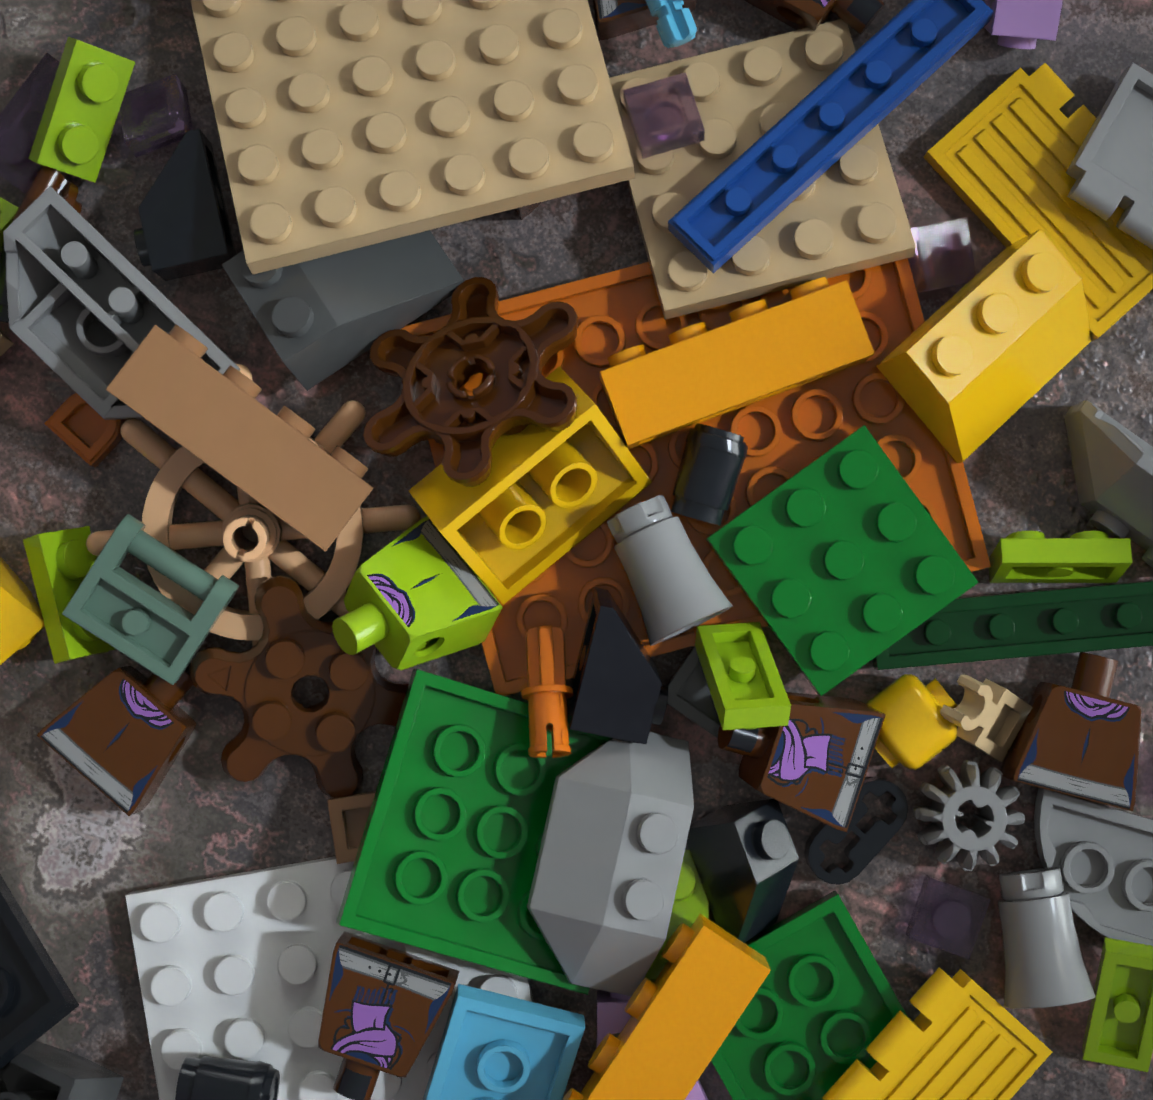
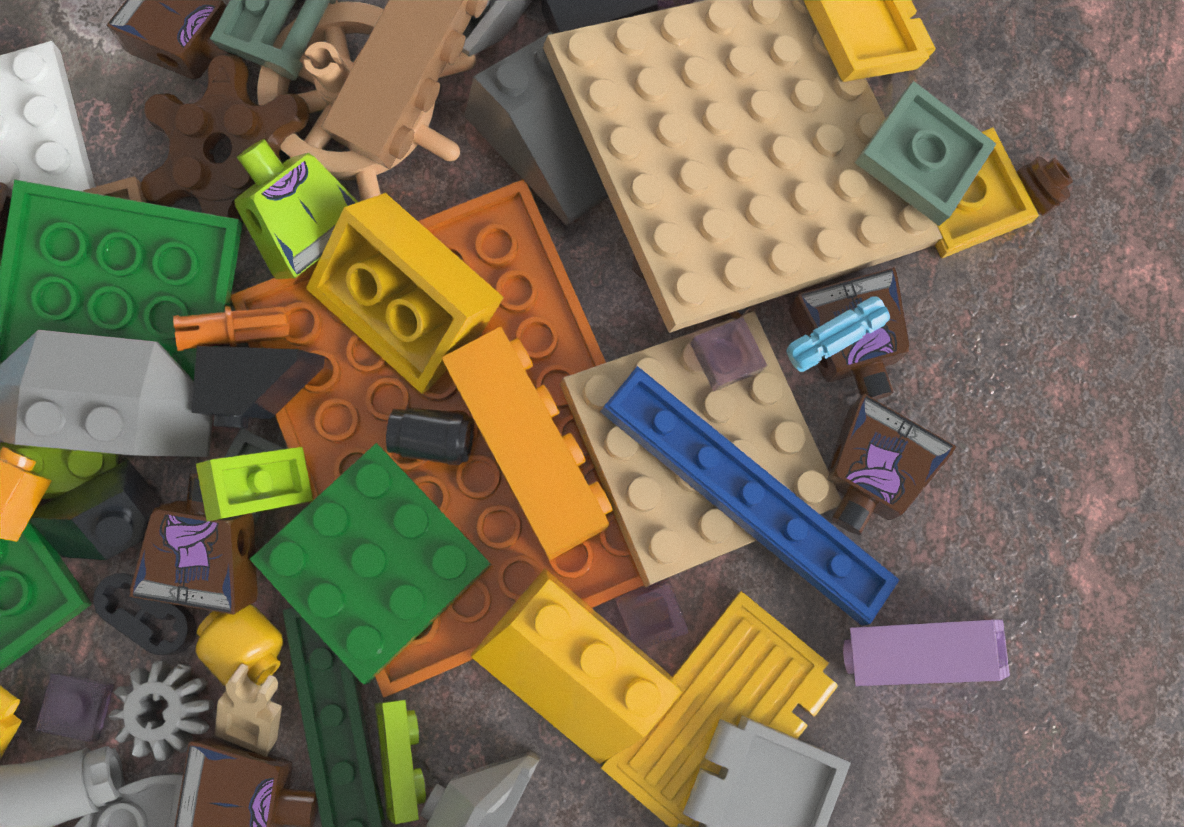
camera: 75 degrees right, 10 degrees down
reddish brown plate [363,277,579,487] -> none
light grey plant [607,495,733,646] -> none

